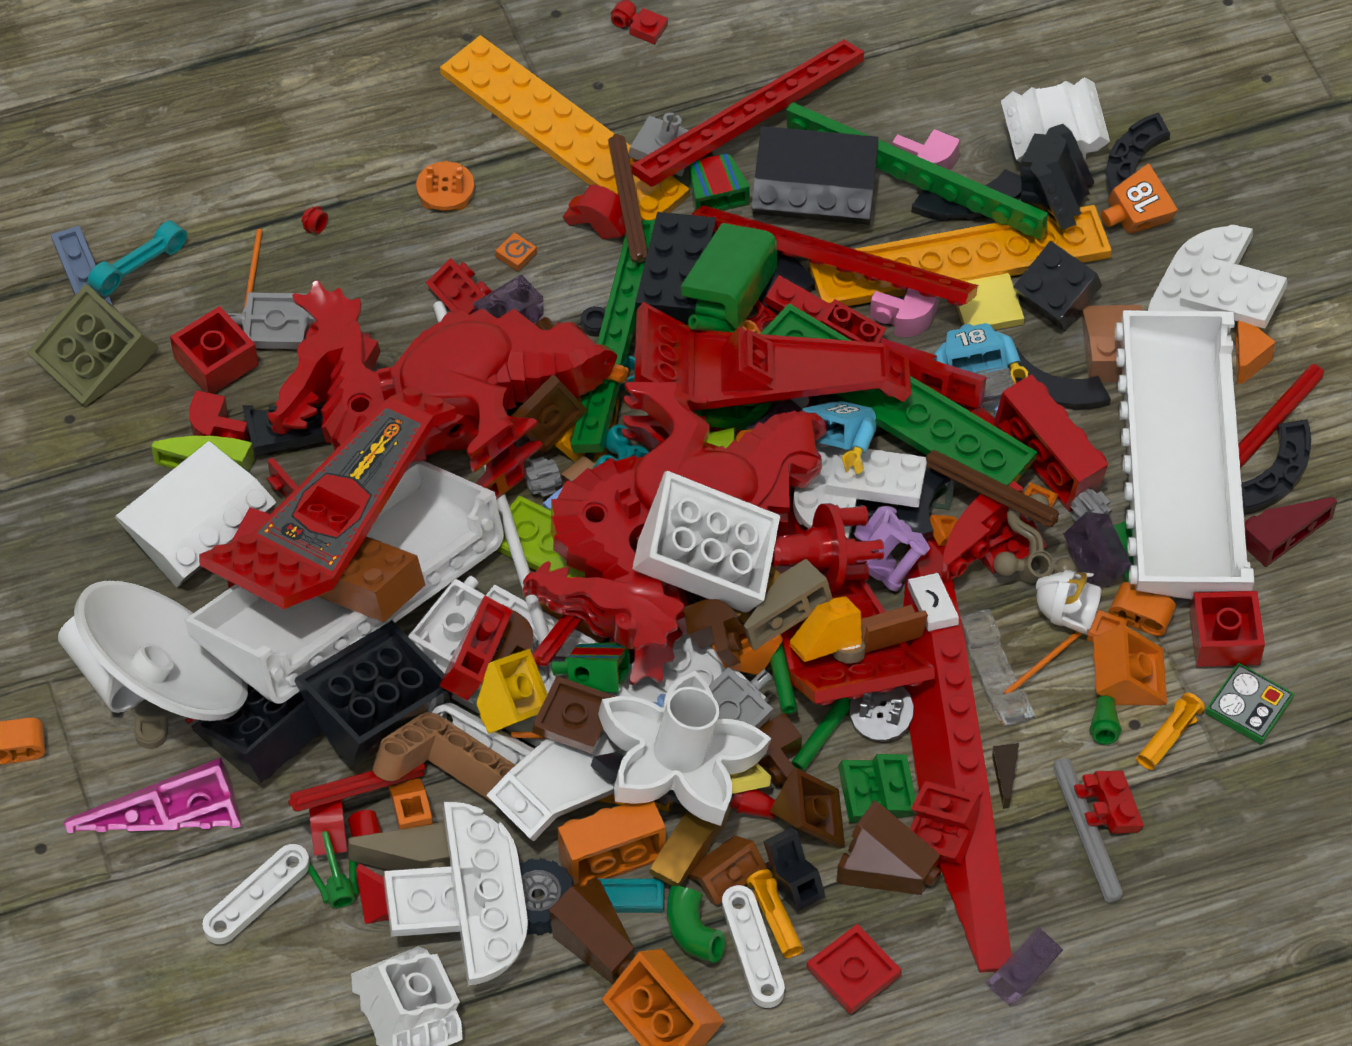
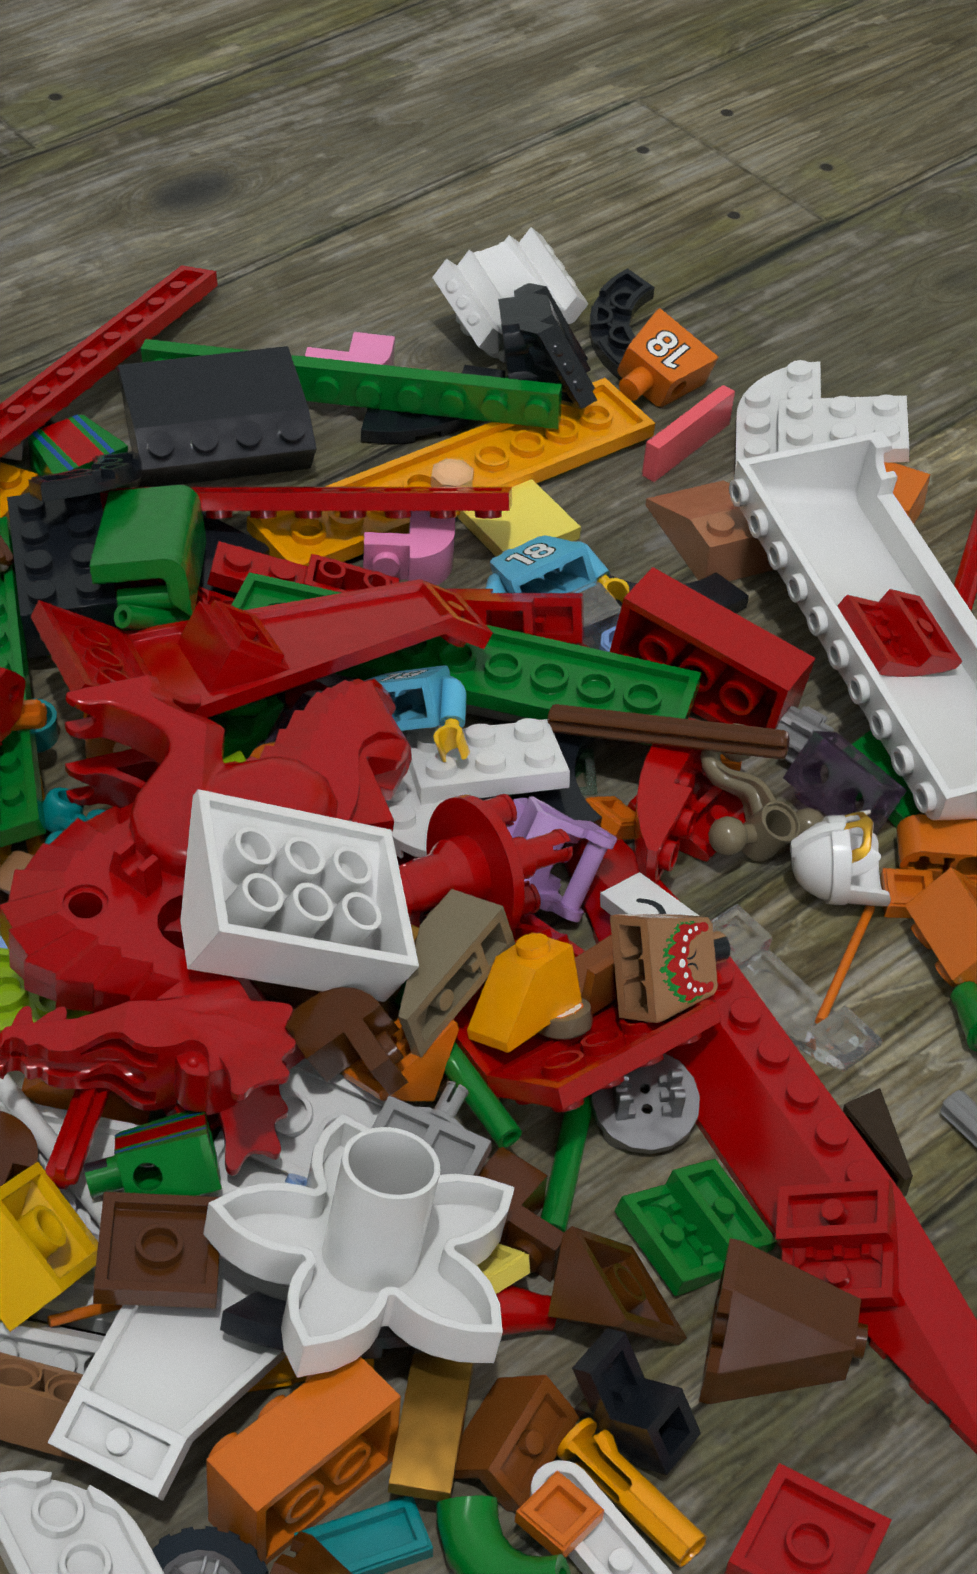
camera: 25 degrees left, 10 degrees down
black brick [1013,241,1102,331] -> none
none -> black tile [28,451,142,502]
none -> light nougat tile [431,458,474,487]
none -> orange tile [514,1470,604,1558]
none -> medium nougat torso [610,914,731,1023]
none -> coral tile [642,385,735,482]
none -> red slope [837,589,963,677]

